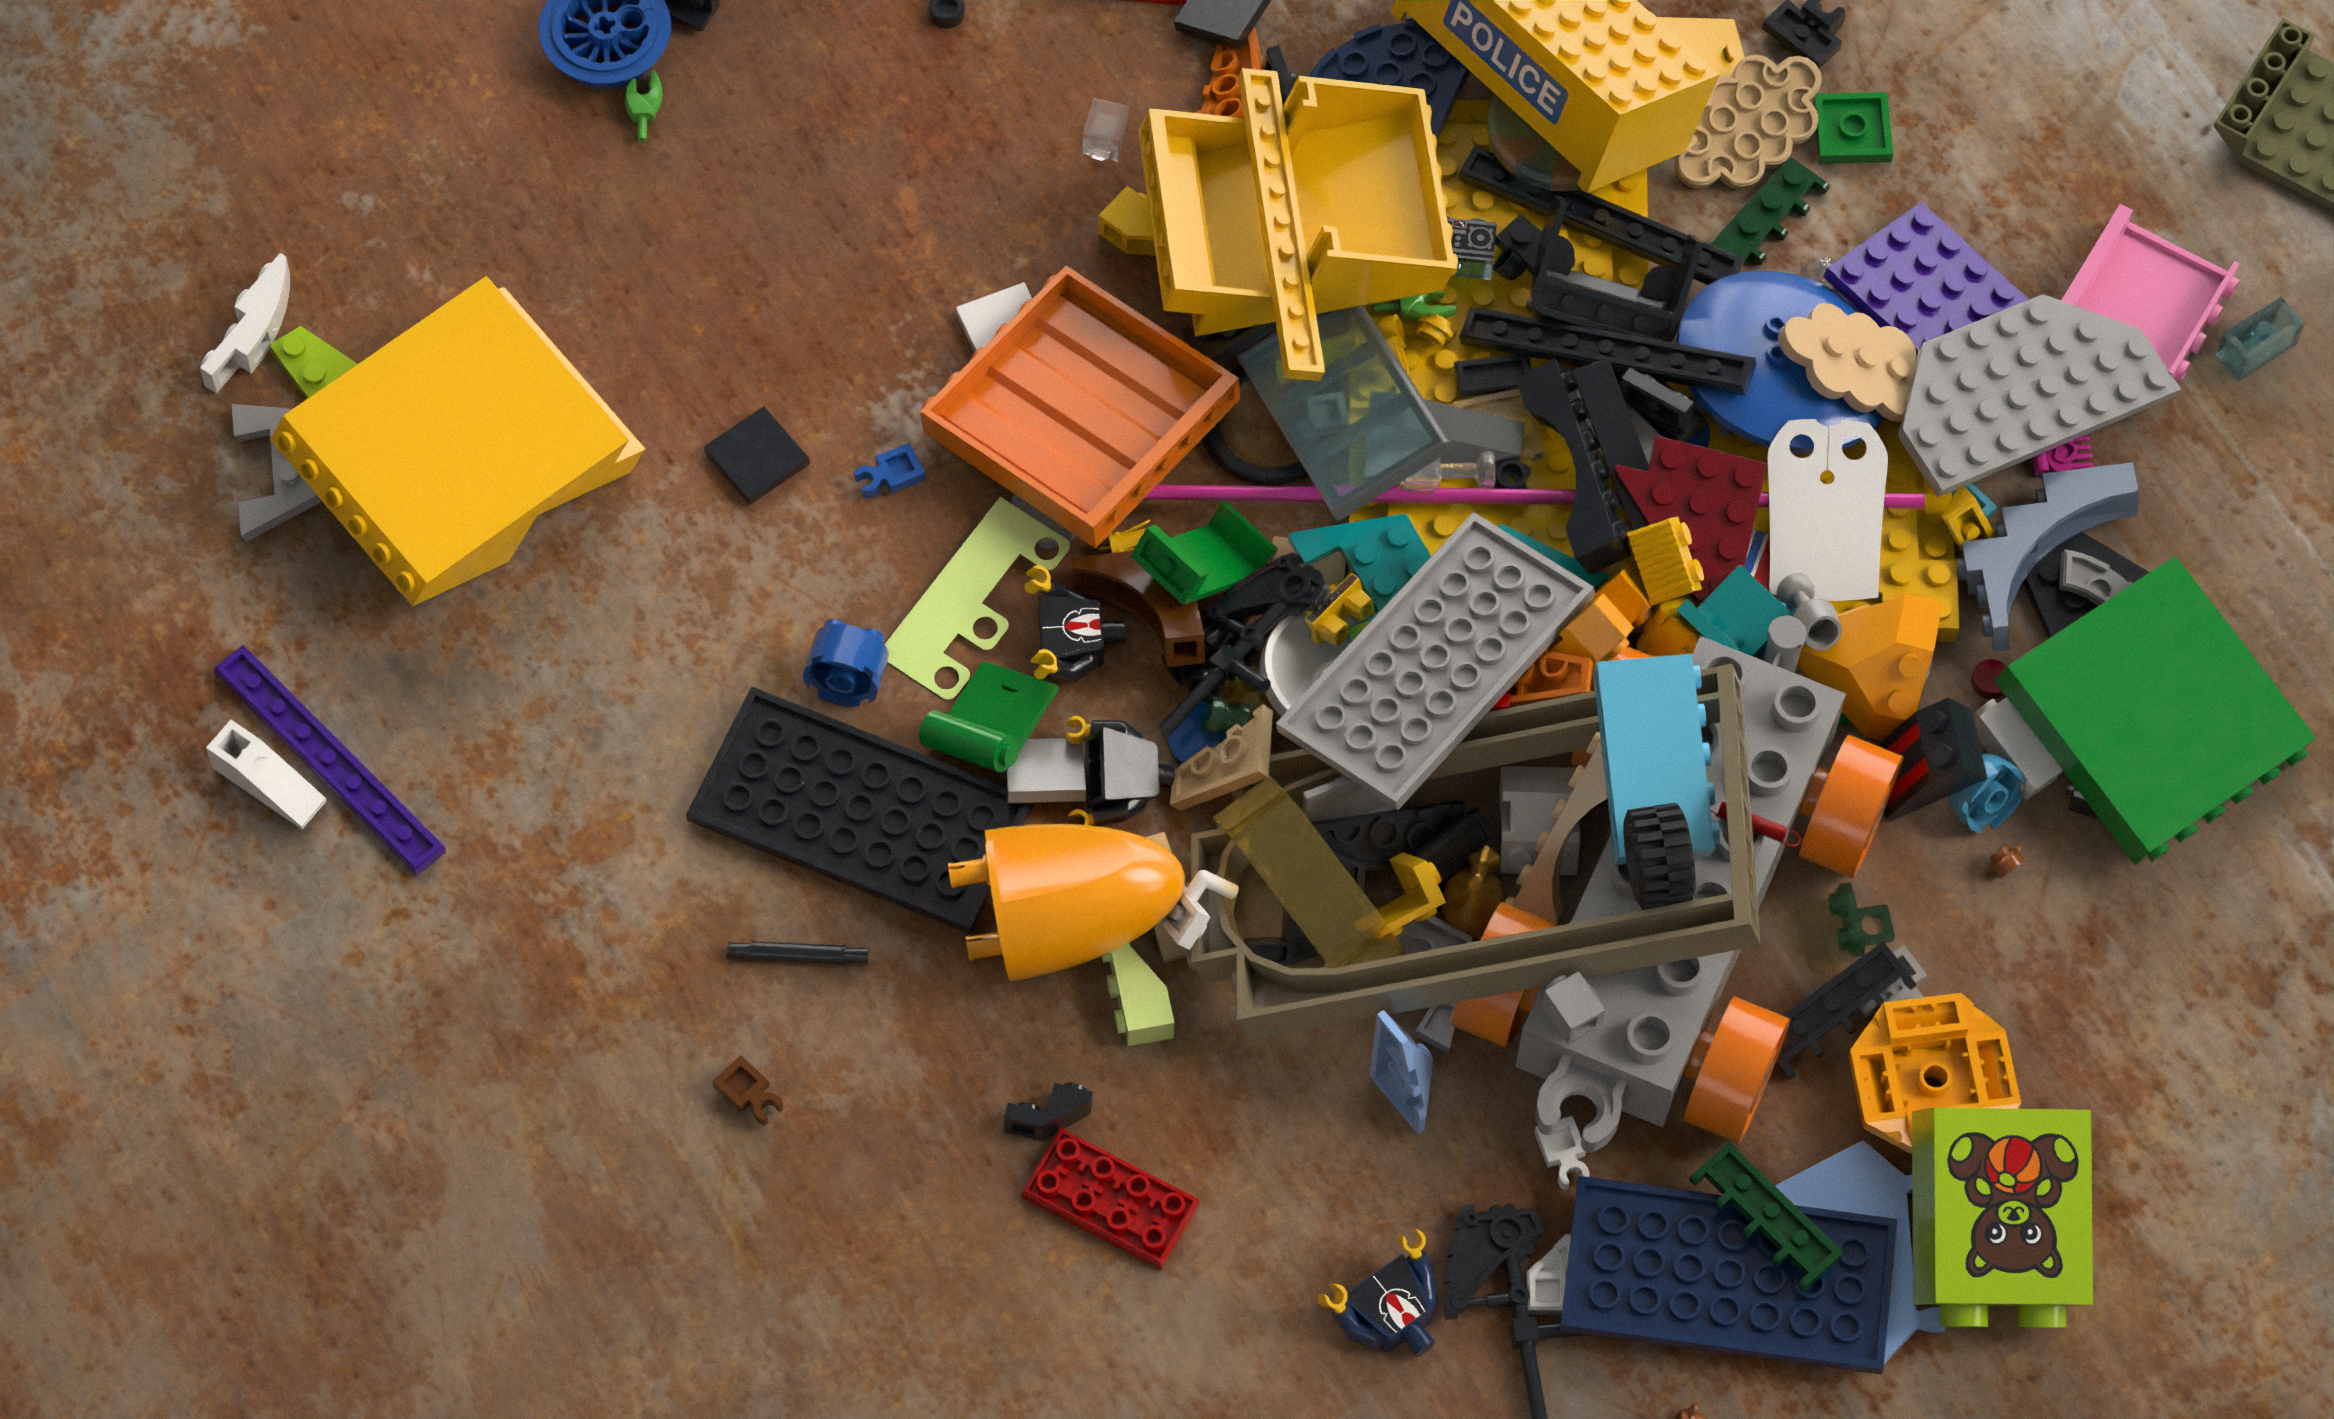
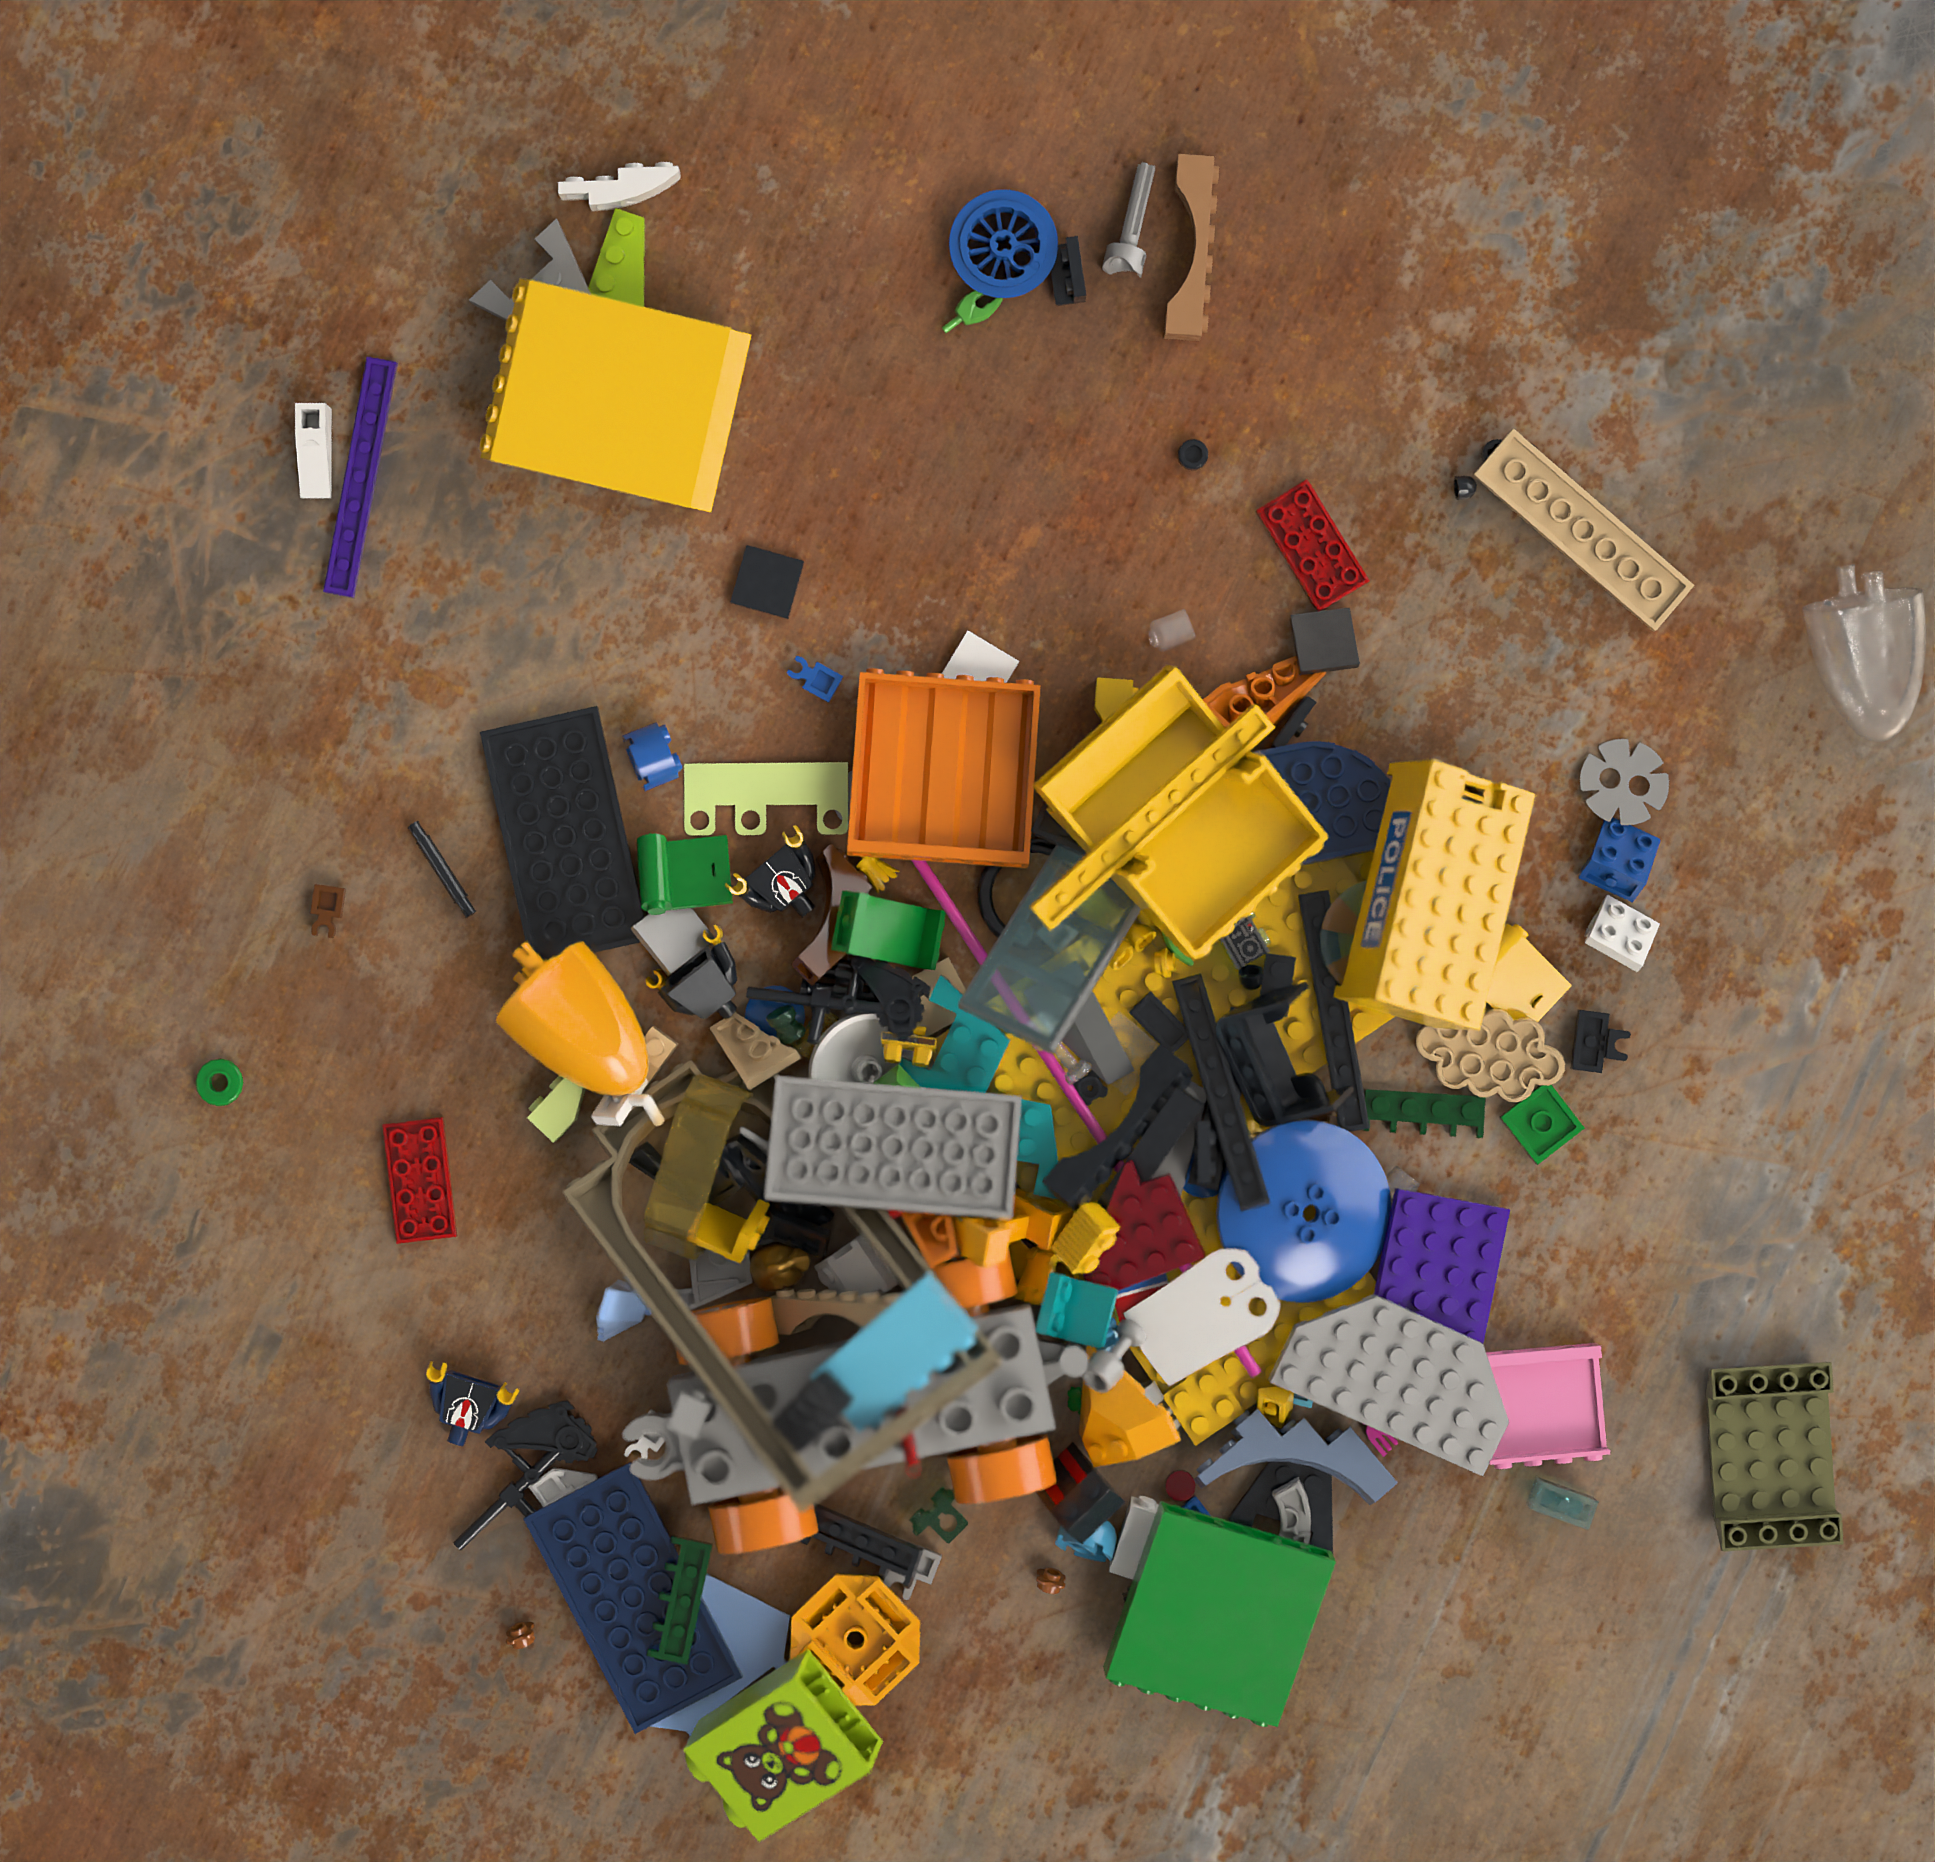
camera: 55 degrees right, 25 degrees up
black slope [1004,1082,1093,1141] -> none
tan plate [1778,303,1917,422] -> none
none -> green piece [195,1058,243,1106]

